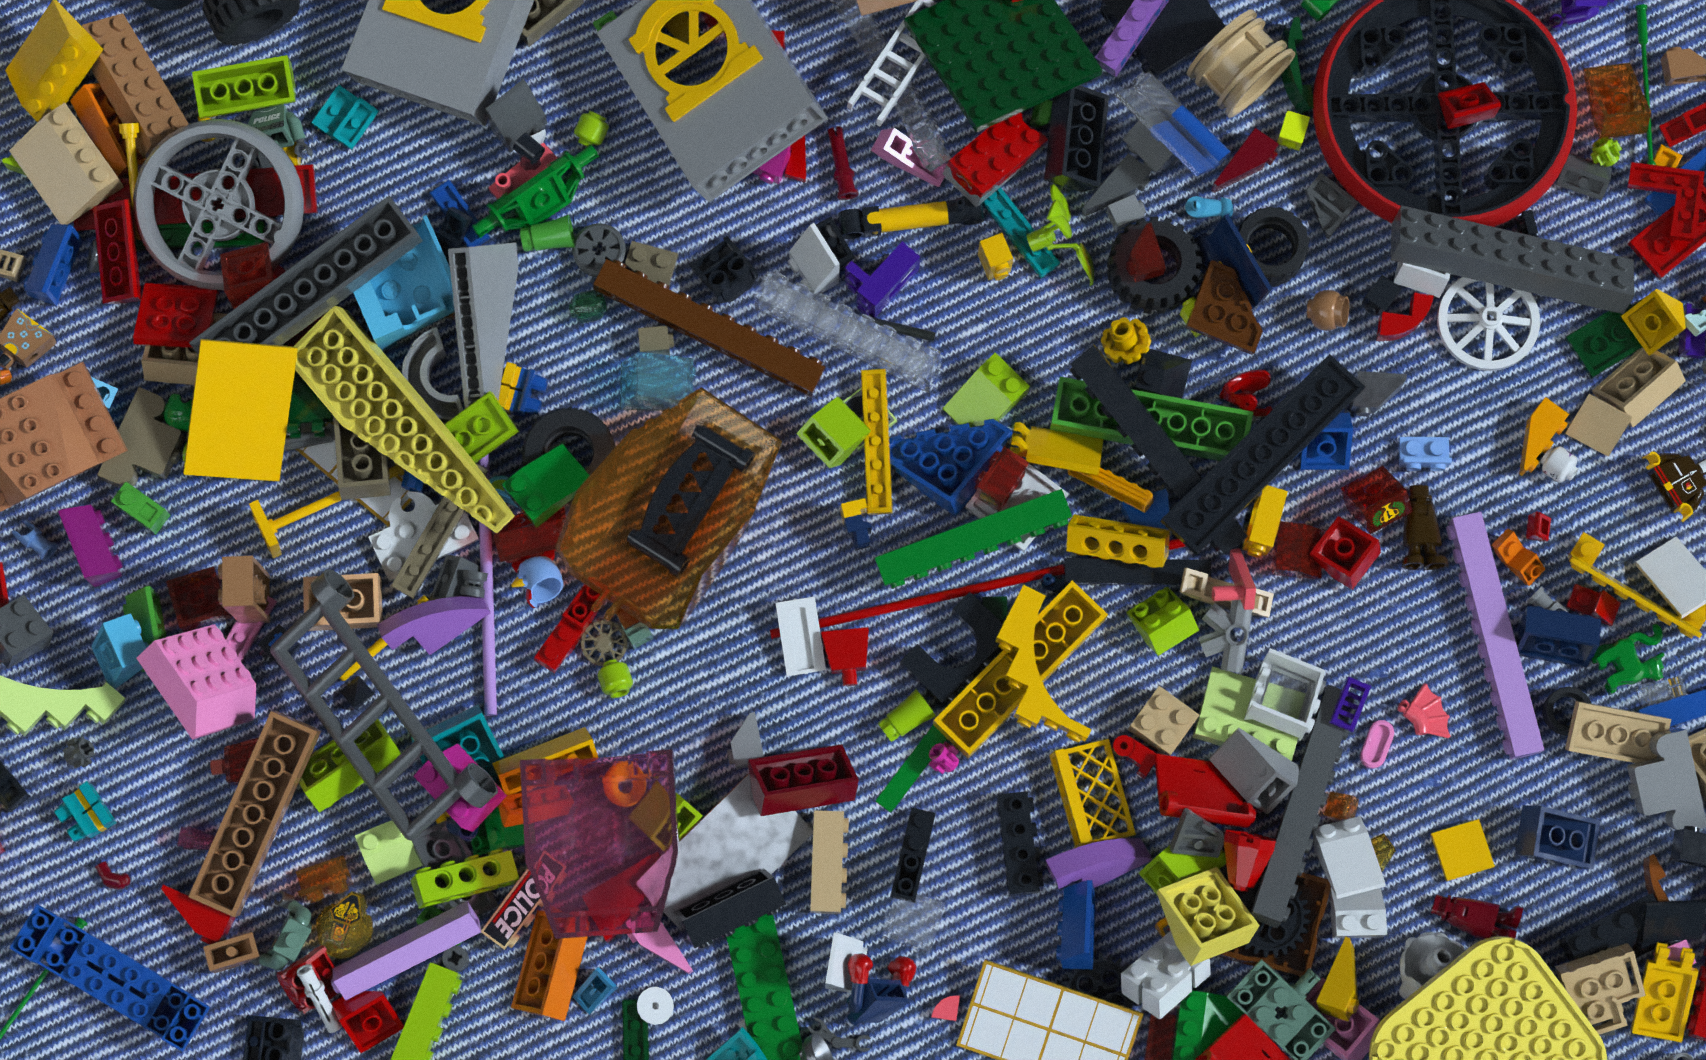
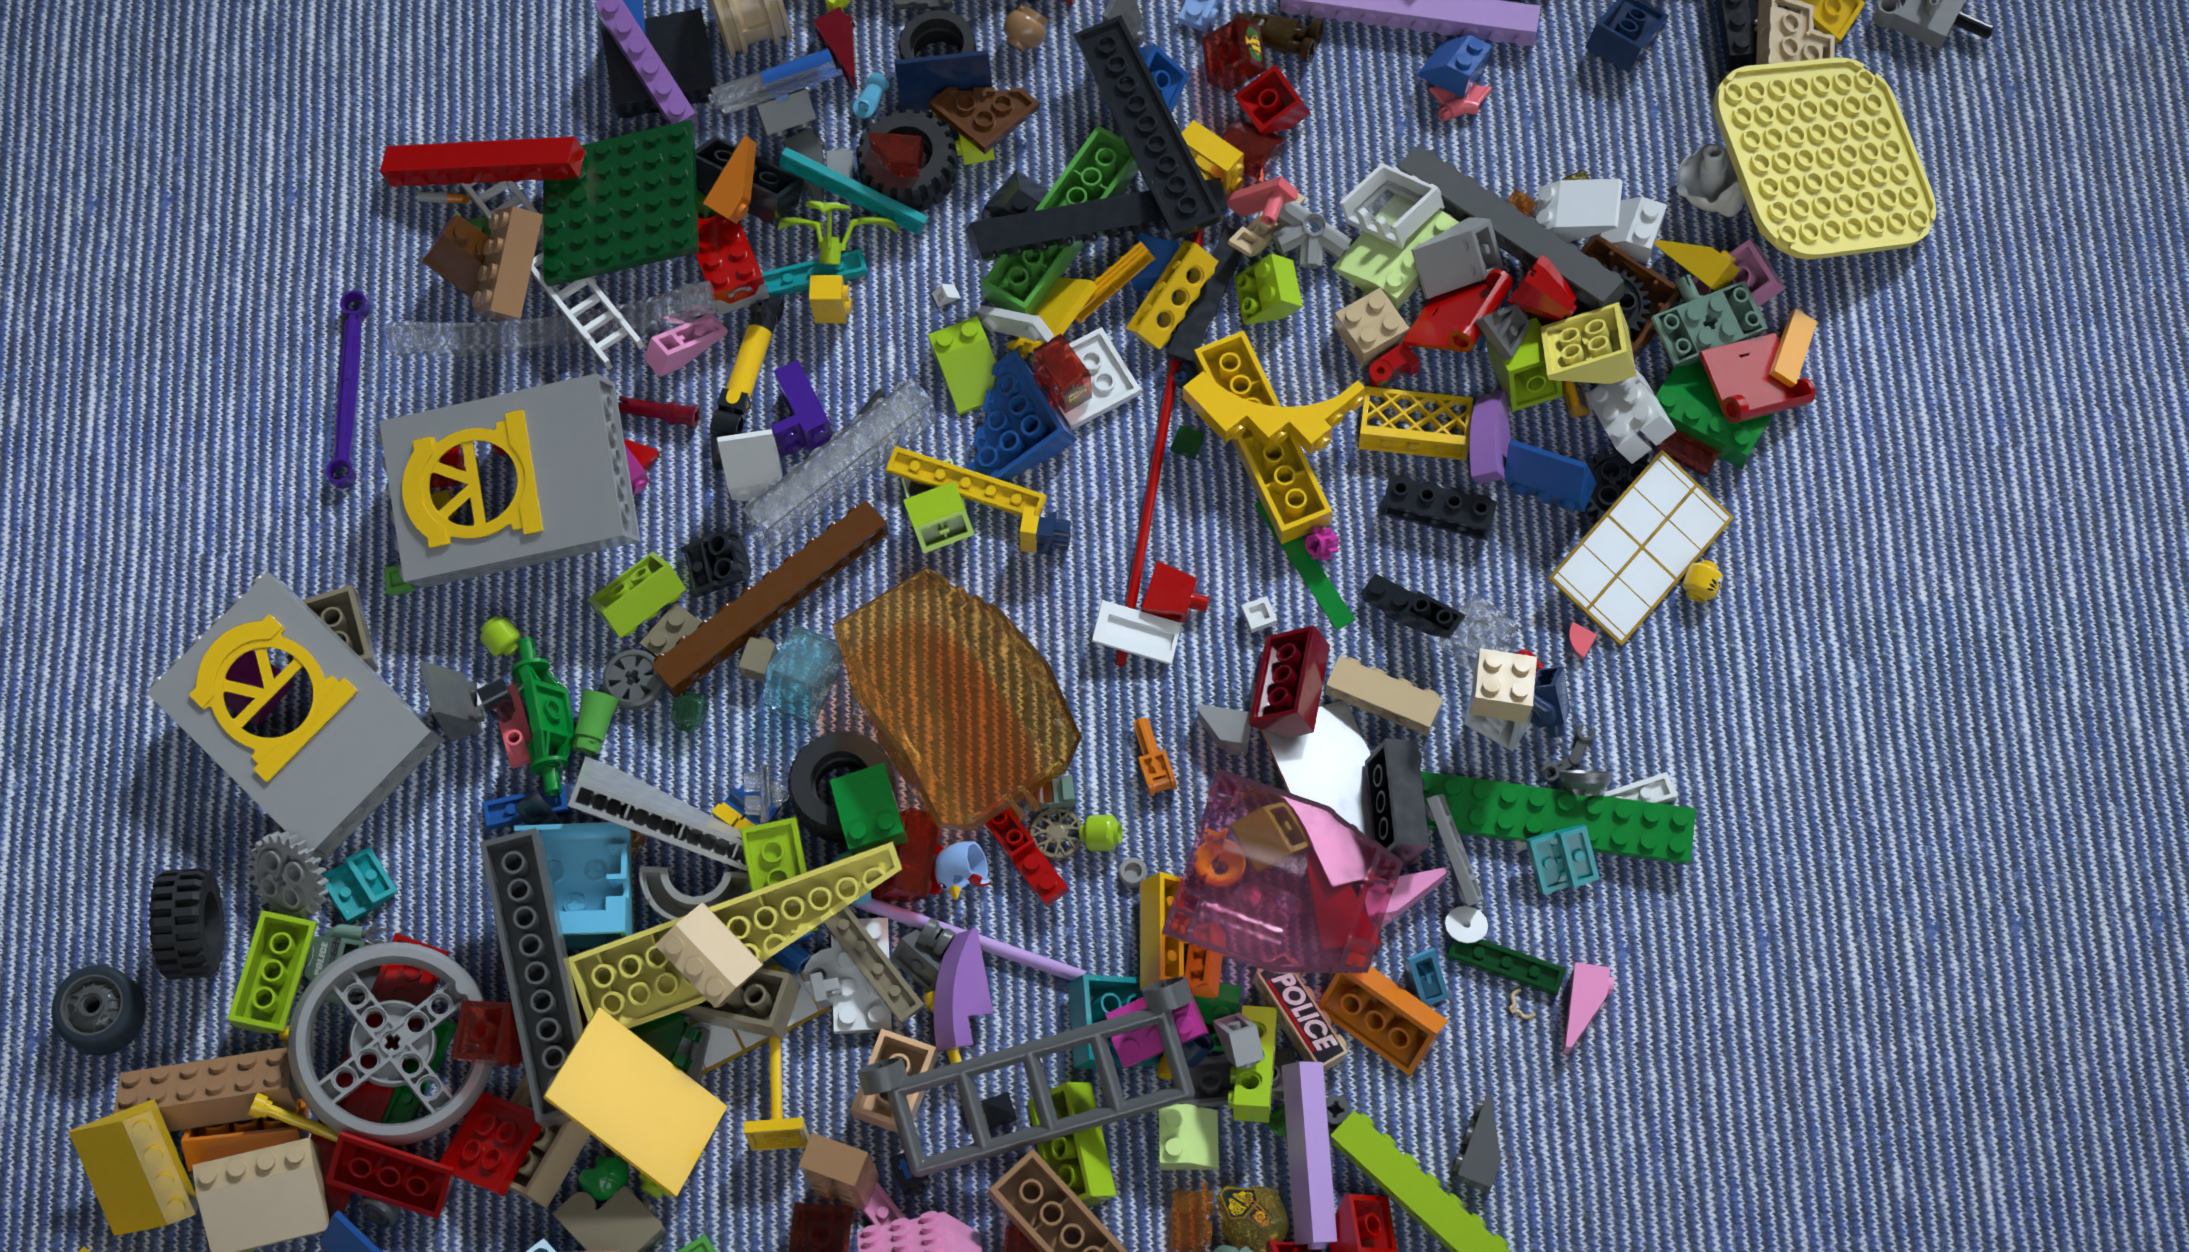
camera: 60 degrees left, 10 degrees down
black piece [626,424,756,578] -> none
green brick [875,489,1072,589] -> none
lime plant [878,689,936,742] -> none
black arch [900,592,1003,706] -> none
yellow plant [1101,317,1151,365] -> none
red helmet [1219,370,1273,417] -> none
dark purple slope [1329,676,1371,732] -> none
bright pink tile [1360,720,1394,769] -> none
yellow tile [1430,819,1495,882] -> none
dark red piece [1431,894,1523,940] -> none
none -> light grey gear [248,831,329,919]
none -> lime slope [587,551,686,638]
none -> tan slope [655,902,763,1008]
none -> orange slope [703,135,757,224]
none -> clear hips [744,765,789,823]
none -> teal tile [779,147,928,235]
none -> light grey tile [810,972,843,1009]
none -> white piece [932,284,961,307]
none -> white plate [977,306,1054,343]
none -> light grey tile [1119,858,1148,888]
none -> orange connector [1133,718,1177,797]
none -> light grey slope [1212,1012,1264,1069]
none -> white plate [1241,596,1277,633]
none -> blue slope [1418,35,1492,98]
none -> light grey plate [1427,794,1484,906]
none -> tan brick [1470,648,1537,723]

